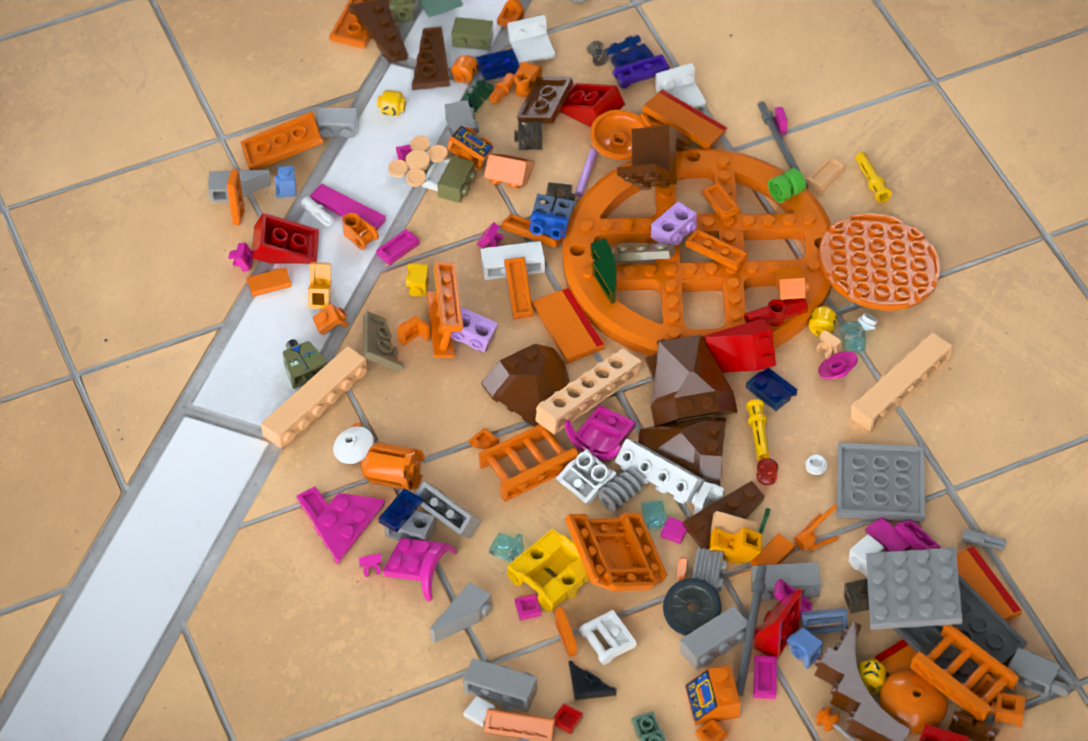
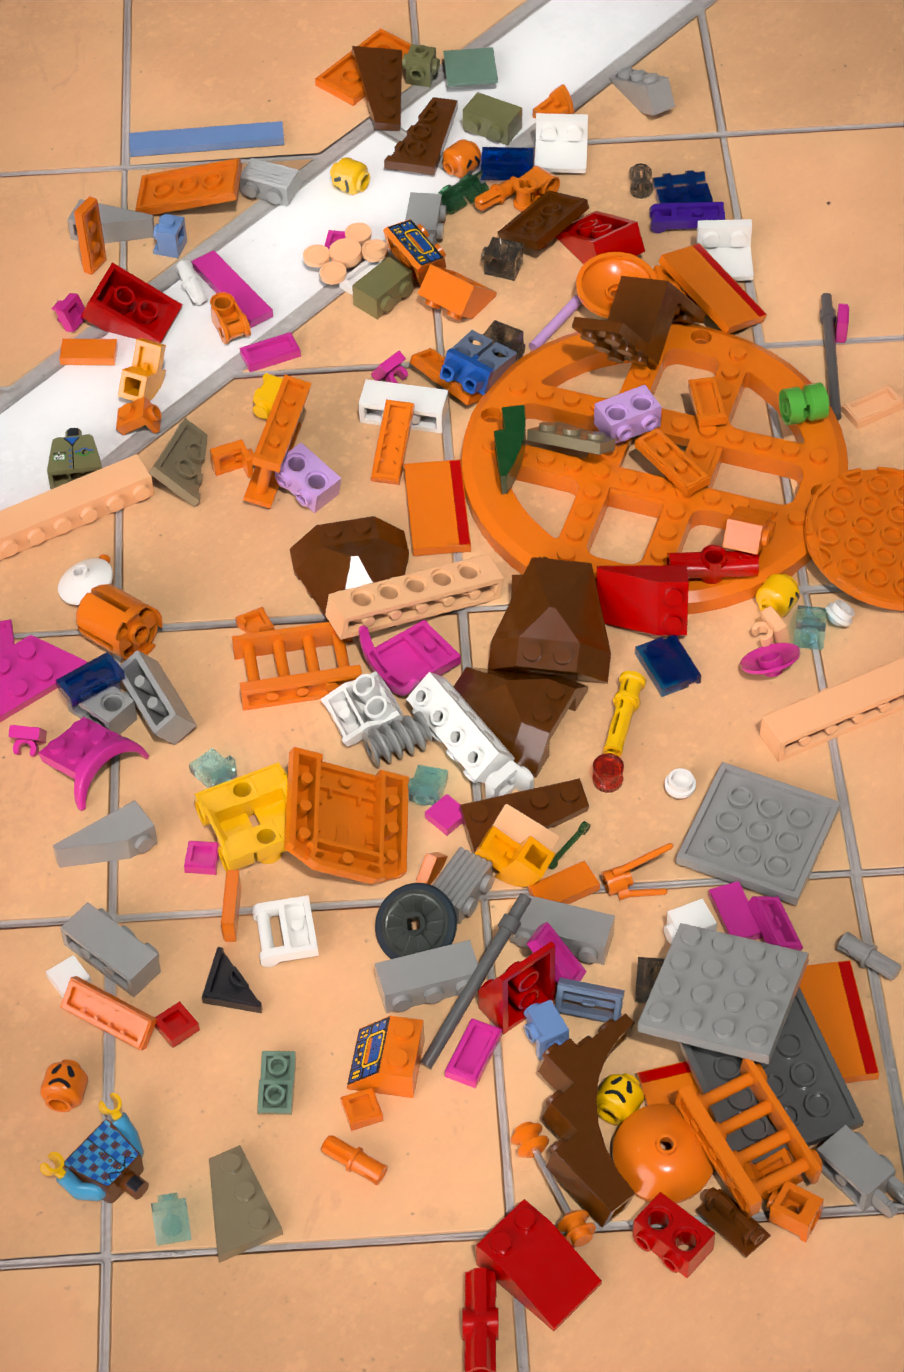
camera: 20 degrees right, 0 degrees up
none -> medium blue tile [129,121,284,157]

